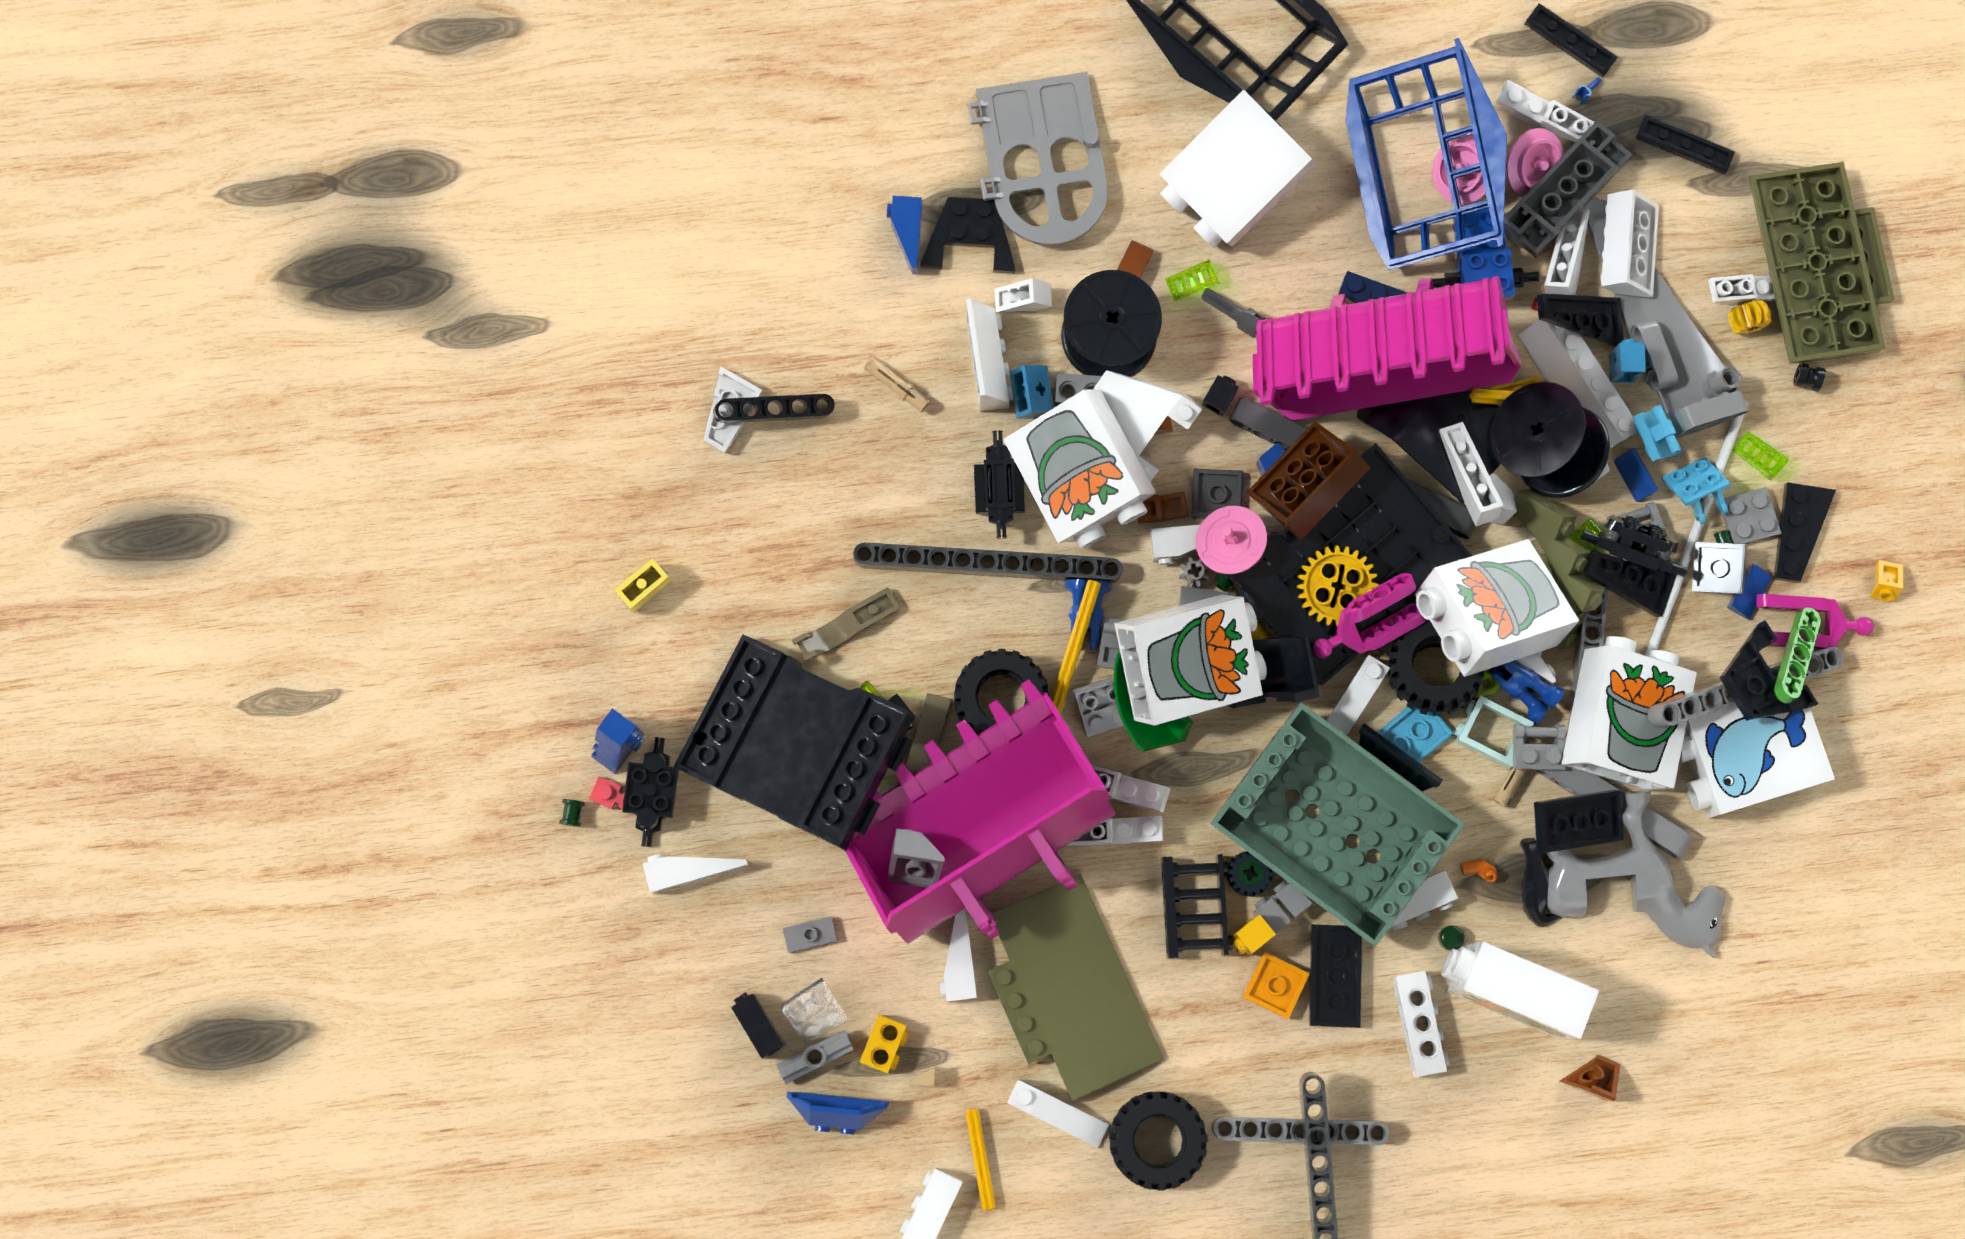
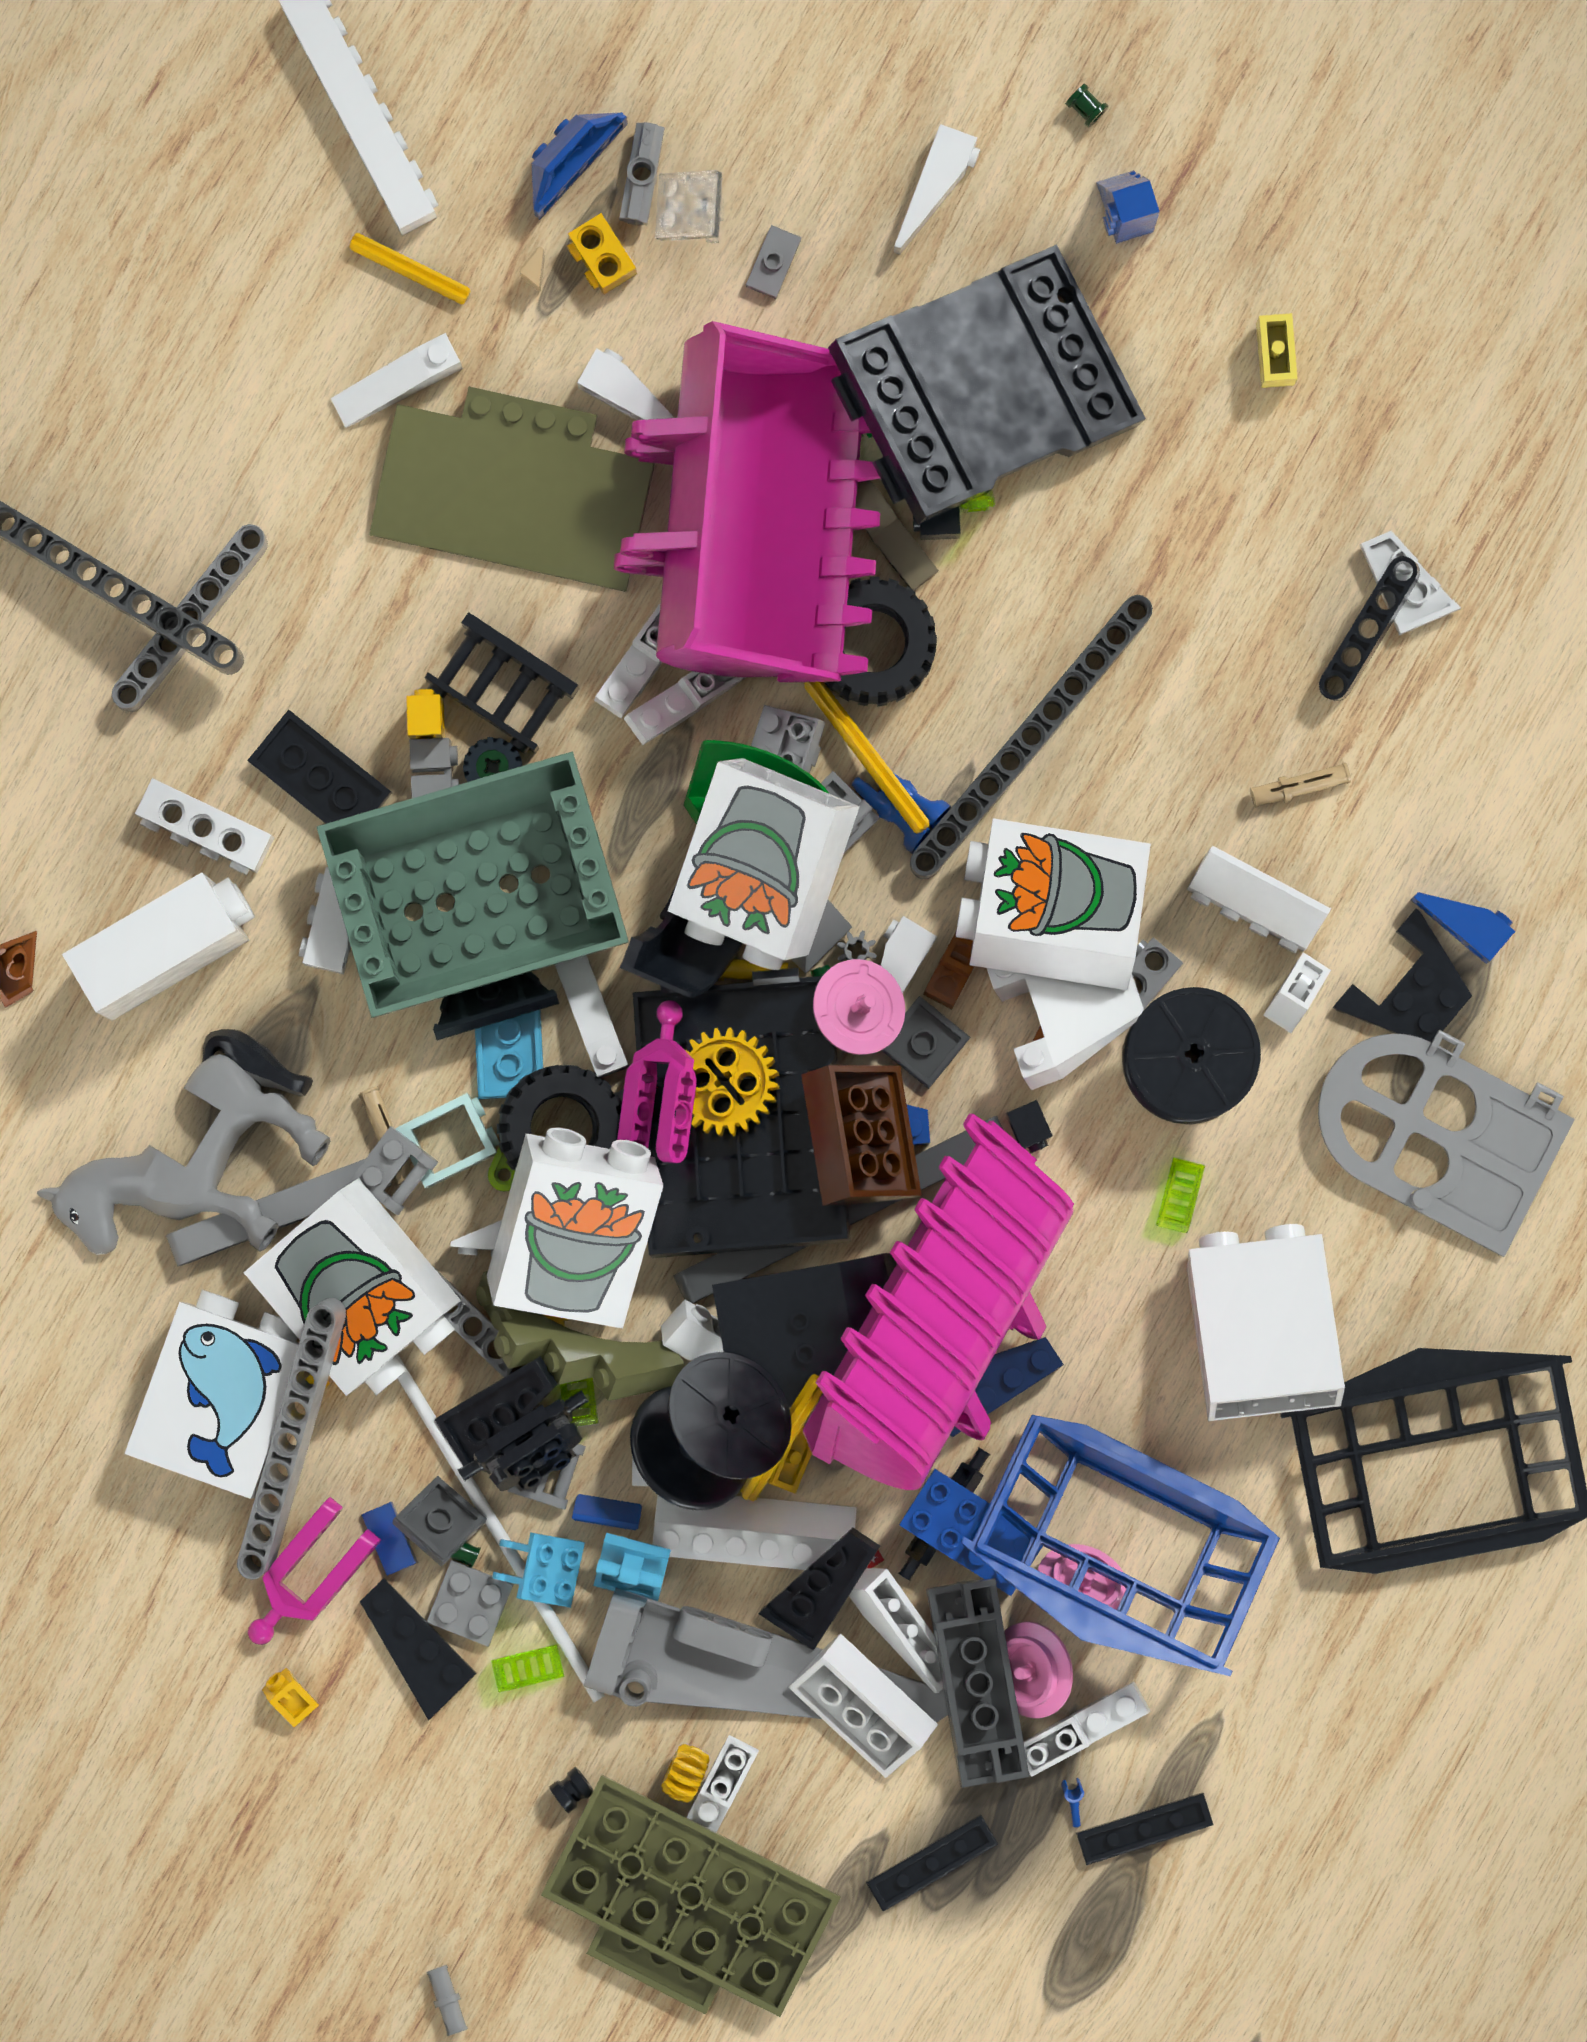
camera: 130 degrees right, 5 degrees up
coral plate [589,776,624,810] -> none
black piece [622,737,679,847] -> none
black slope [731,992,786,1059] -> none
dark tan piece [792,587,900,662] -> none
light grey slope [887,829,944,888] -> none
black piece [974,430,1025,539] -> none
dark azure brick [1009,365,1054,419] -> none
black tyre [1109,1091,1208,1191] -> none
dark orange slope [1117,240,1154,278] -> none
dark grey piece [1201,288,1267,338] -> none
light orange plate [1242,951,1310,1019] -> none
dark green piece [1438,925,1465,951] -> none
white slope [1439,422,1504,526] -> none
orange arm [1460,859,1498,882] -> none
blue piece [1489,660,1565,725] -> none
black plate [1534,790,1624,853] -> none
dark azure brick [1609,339,1646,383] -> none
black wing [1719,620,1819,721] -> none
bright green beam [1774,607,1821,703] -> none

